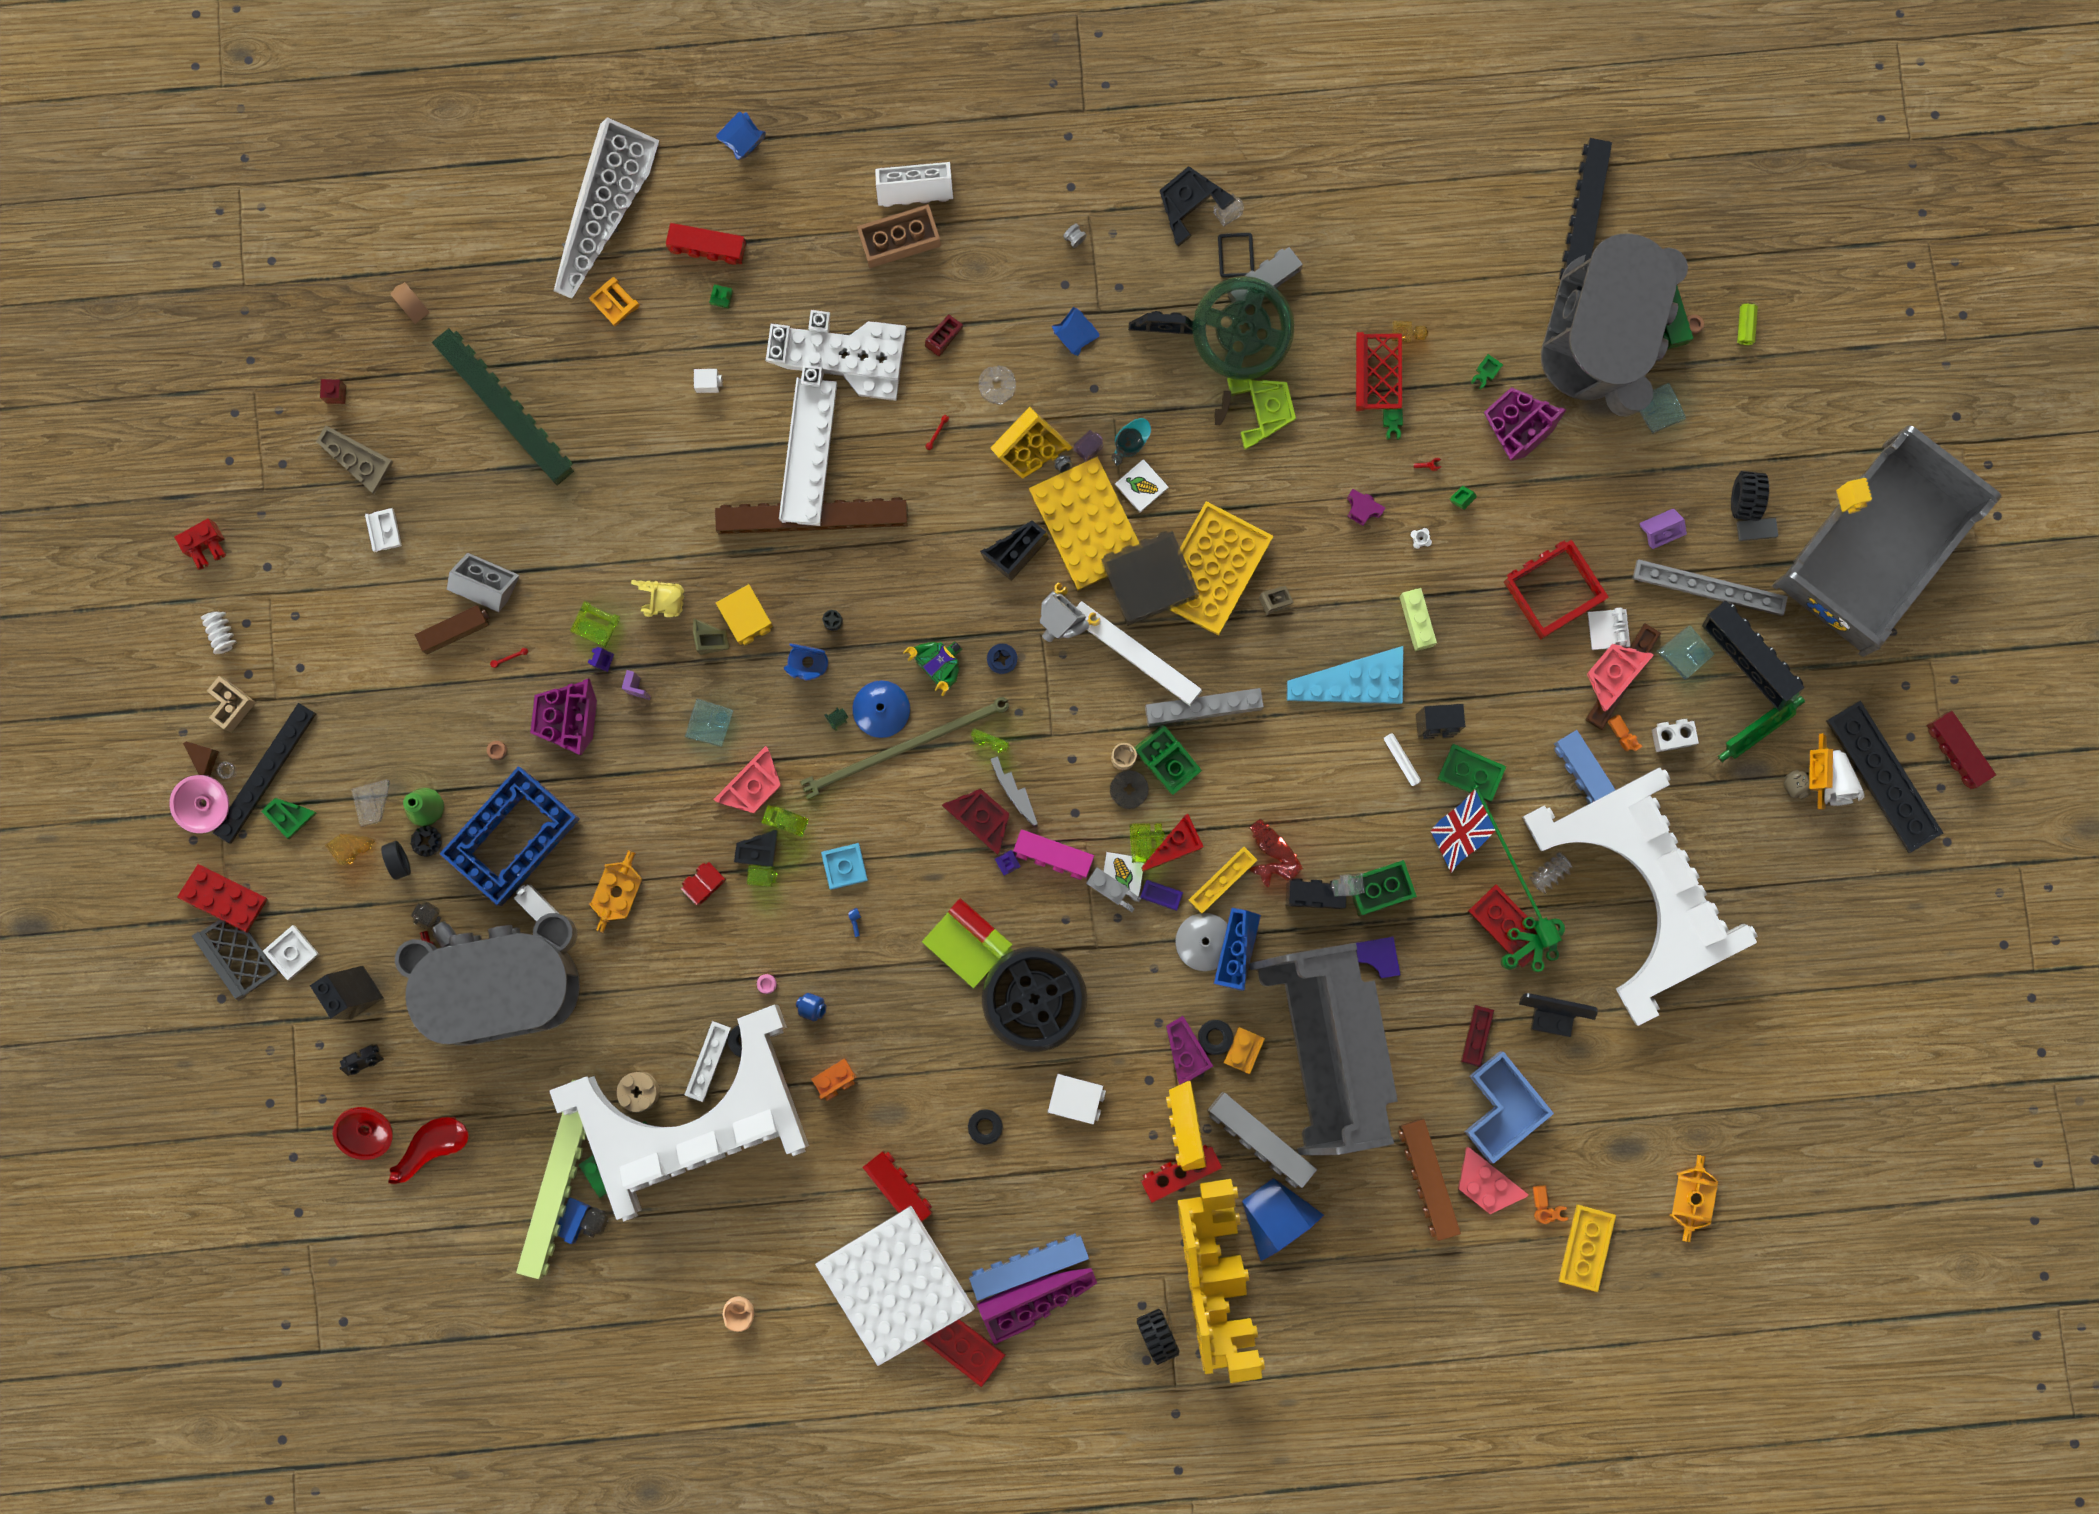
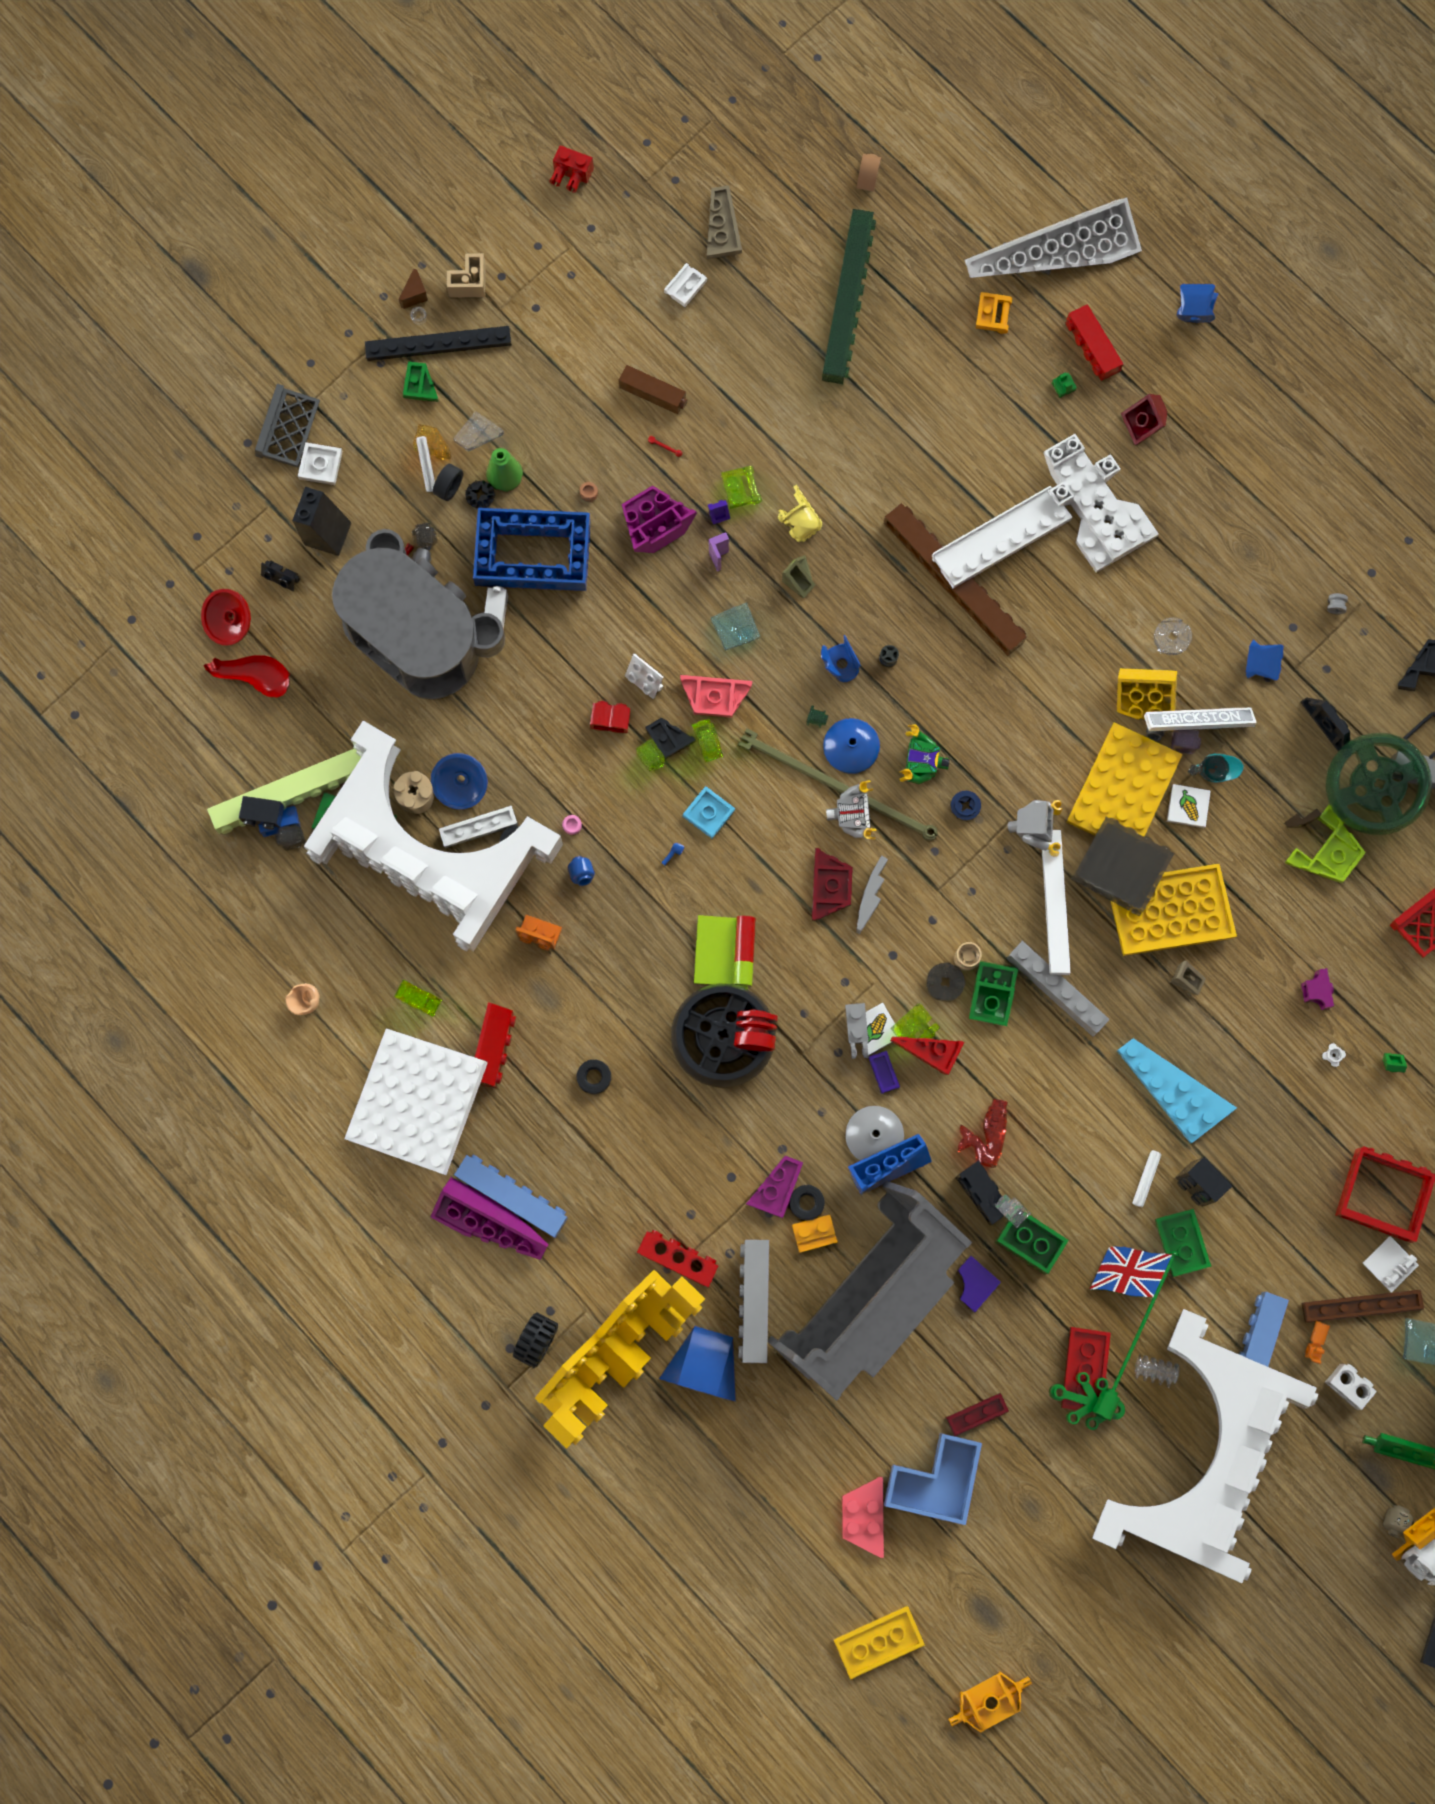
camera: 50 degrees right, 5 degrees down
bright pink dish [170,775,229,833] -> none
red plate [177,864,268,933] -> none
white piece [201,612,237,654] -> none
dark red brick [320,379,346,404] -> none
light grey slope [447,553,519,612] -> none
light orange plate [589,850,642,933] -> none
white brick [694,369,723,393] -> none
yellow brick [716,584,773,645] -> none
medium nougat brick [857,204,941,269] -> none
white slope [876,162,953,207] -> none
red tile [922,1319,1006,1388] -> none
dark red slope [925,314,963,356] -> none
red hinge [926,415,949,450] -> none
clear neon green plate [971,728,1009,753] -> none
black wedge [980,521,1049,581] -> none
dark purple tile [995,850,1021,876] -> none
dark pink brick [1013,829,1094,880] -> none
white panel [1048,1074,1106,1124] -> none
yellow slope [1166,1081,1206,1171] -> none
yellow plate [1188,847,1257,914] -> none
green plate [1383,409,1403,440] -> none
dark orange brick [1398,1119,1461,1241] -> none
yellowish green brick [1400,588,1437,651] -> none
red hand [1414,458,1441,471] -> none
black plate [1519,993,1598,1037] -> none
orange bar [1533,1185,1568,1224] -> none
coral wing [1587,644,1654,712] -> none
none -> black brick [239,796,284,830]
none -> clear neon green brick [394,980,442,1017]
none -> white axle [416,436,435,492]
none -> blue dish [431,753,488,809]
none -> white hinge [625,654,663,699]
none -> red wheel [734,1010,778,1052]
none -> torso [826,780,877,840]
none -> dark red slope [1120,394,1168,445]
none -> tile [1144,708,1257,731]

